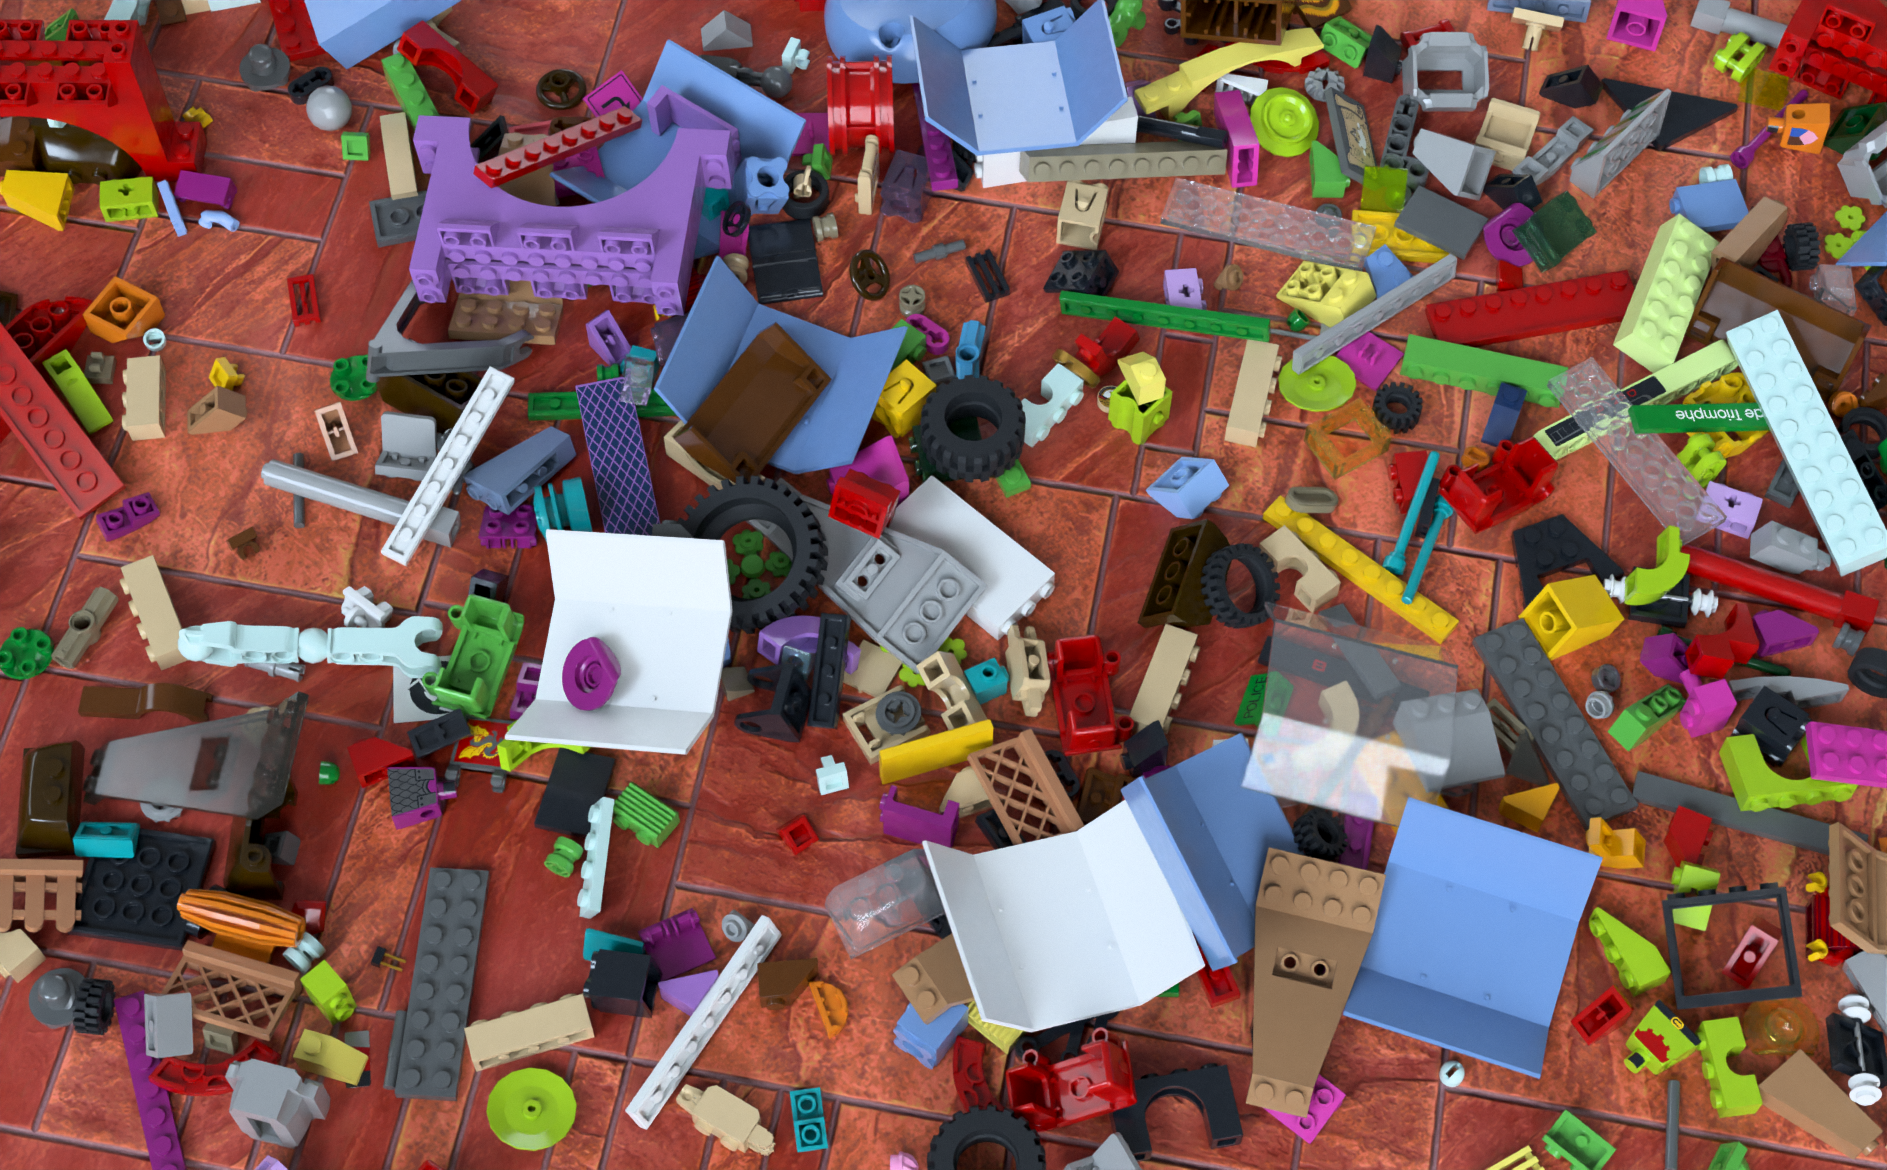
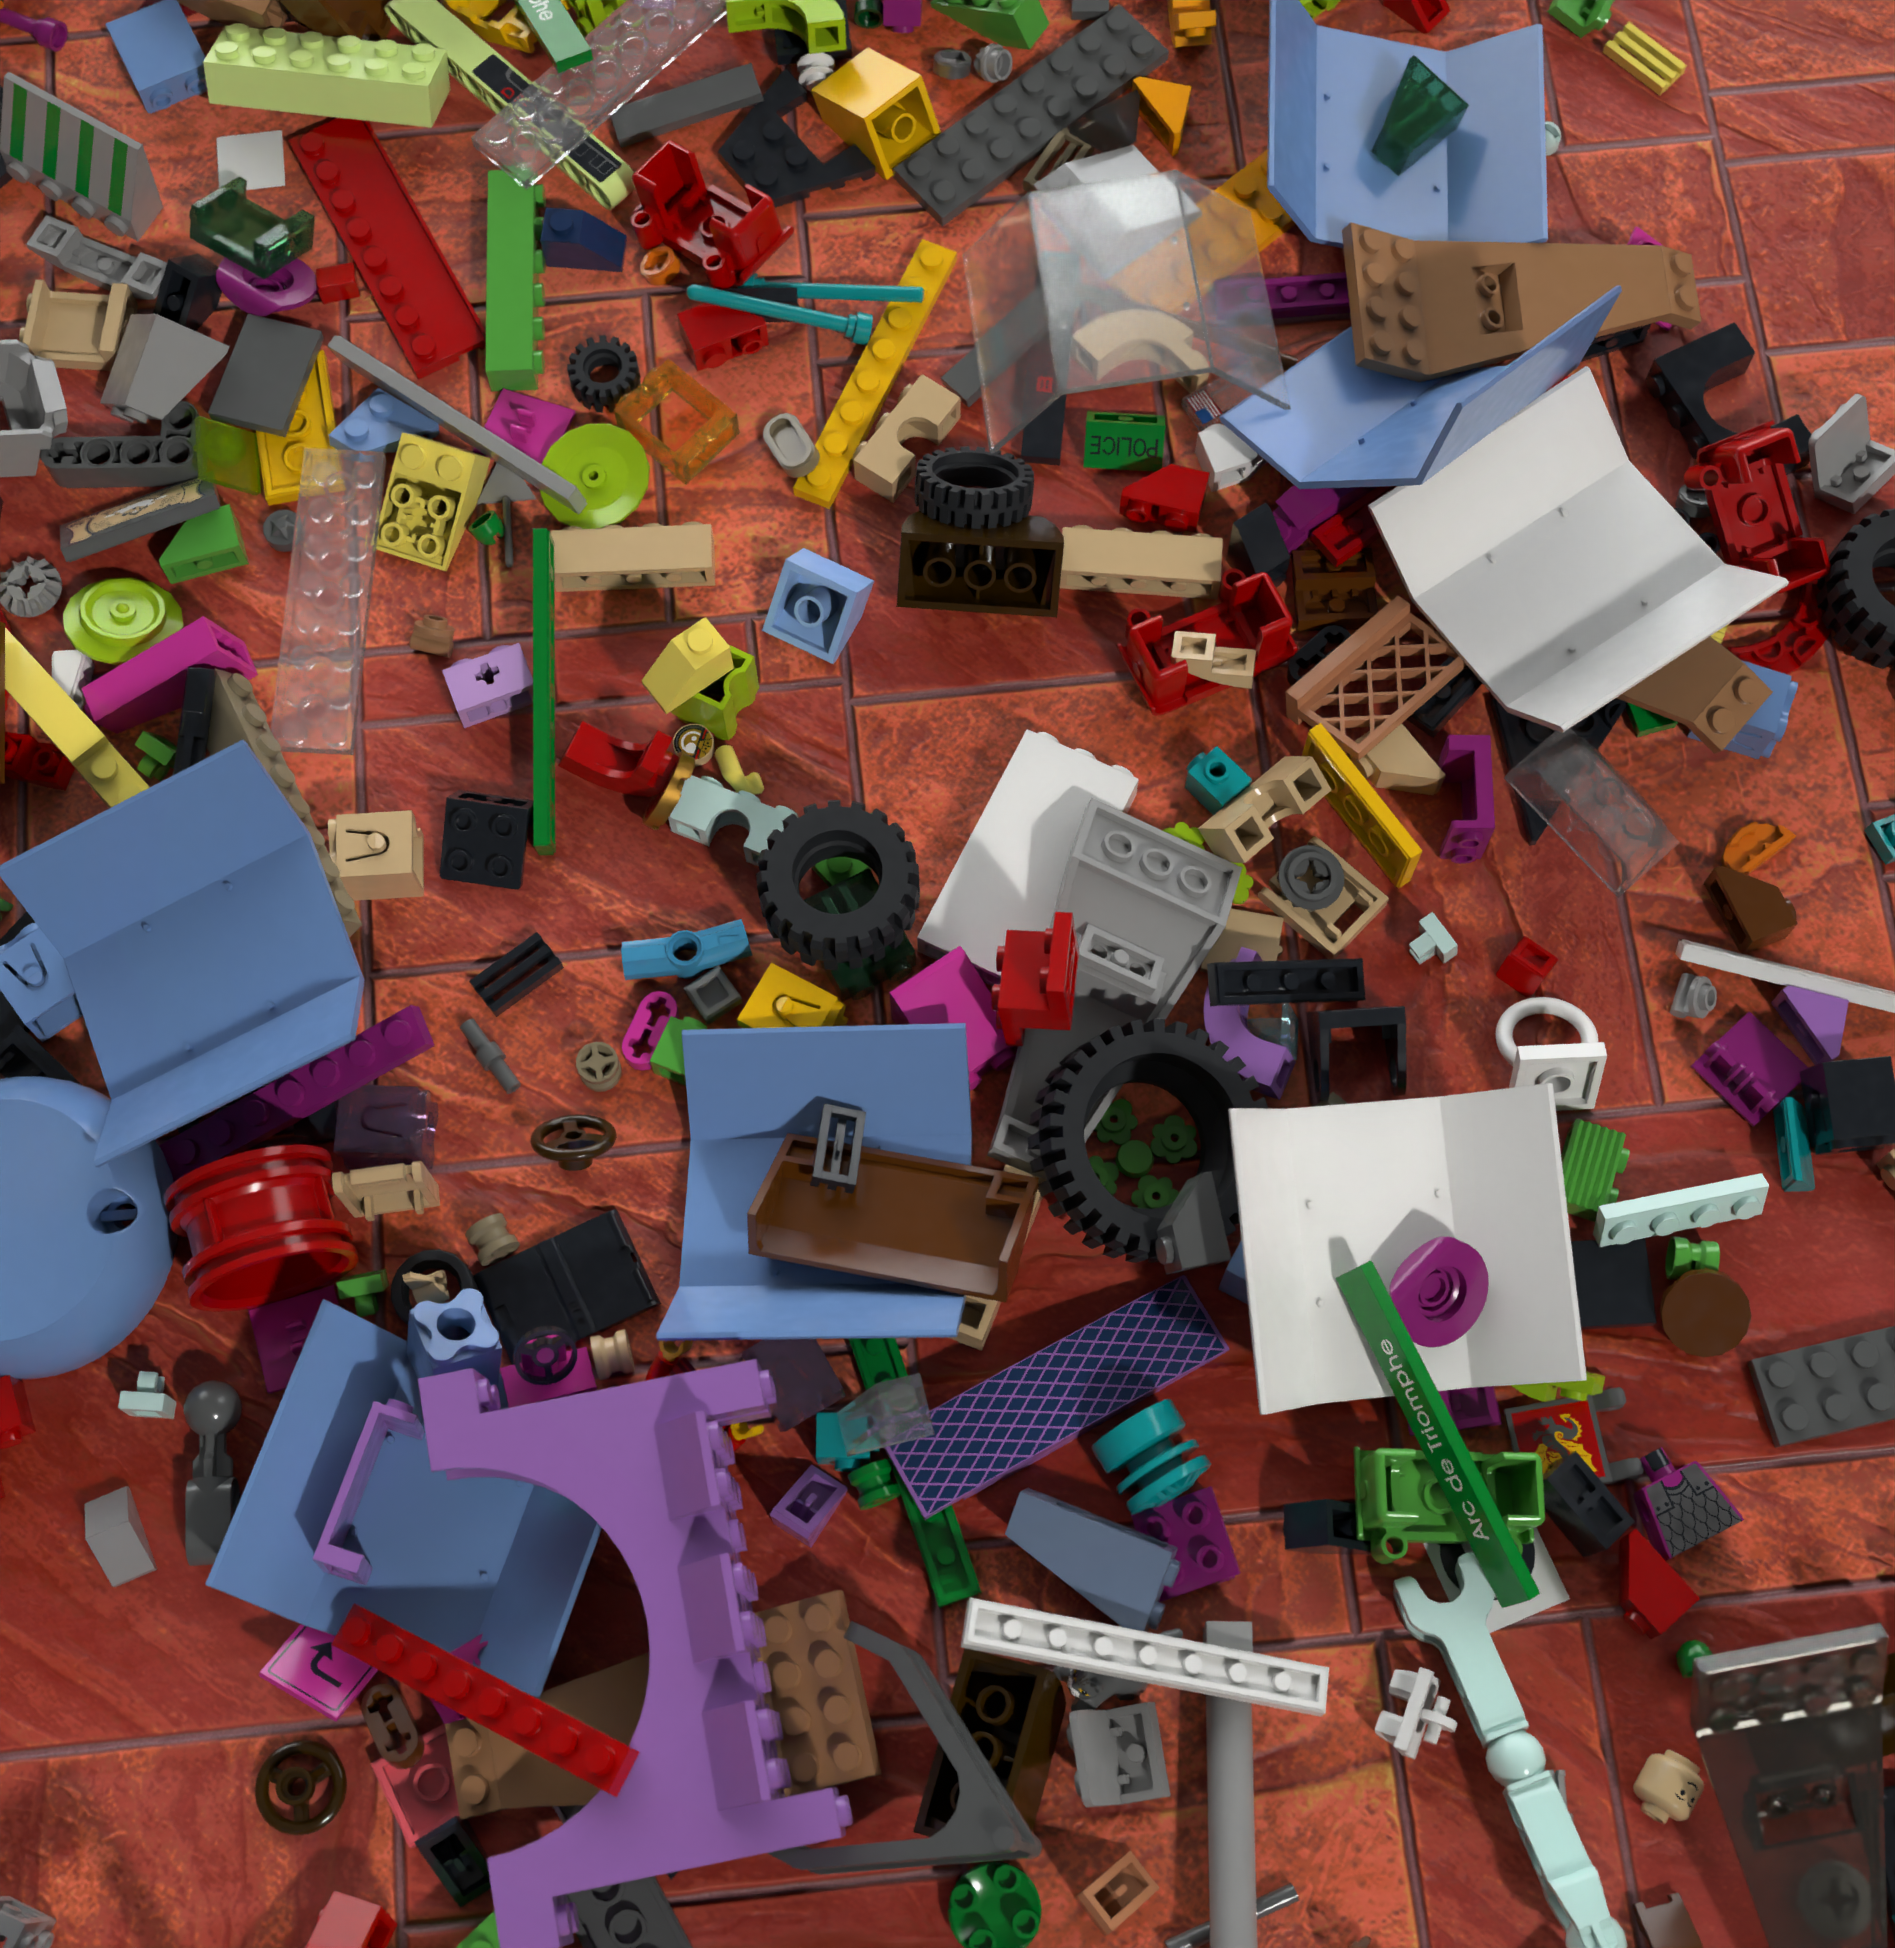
camera: 105 degrees left, 10 degrees up
tan hinge [1005,625,1050,717] -> none
black tyre [1292,807,1348,861] -> none
light aqua wheel [1699,164,1733,184] -> none
none -> white sticker [217,130,285,193]
none -> dark grey tile [609,63,763,148]
none -> light yellow arm [714,745,764,795]
none -> black tile [810,1104,866,1194]
none -> red slope [1119,464,1210,533]
none -> tan slope [1171,631,1256,689]
none -> green tile [1336,1261,1540,1608]
none -> clear green slope [1371,55,1469,176]
none -> white tile [1495,997,1607,1111]
none -> reddish brown tile [1659,1268,1751,1357]

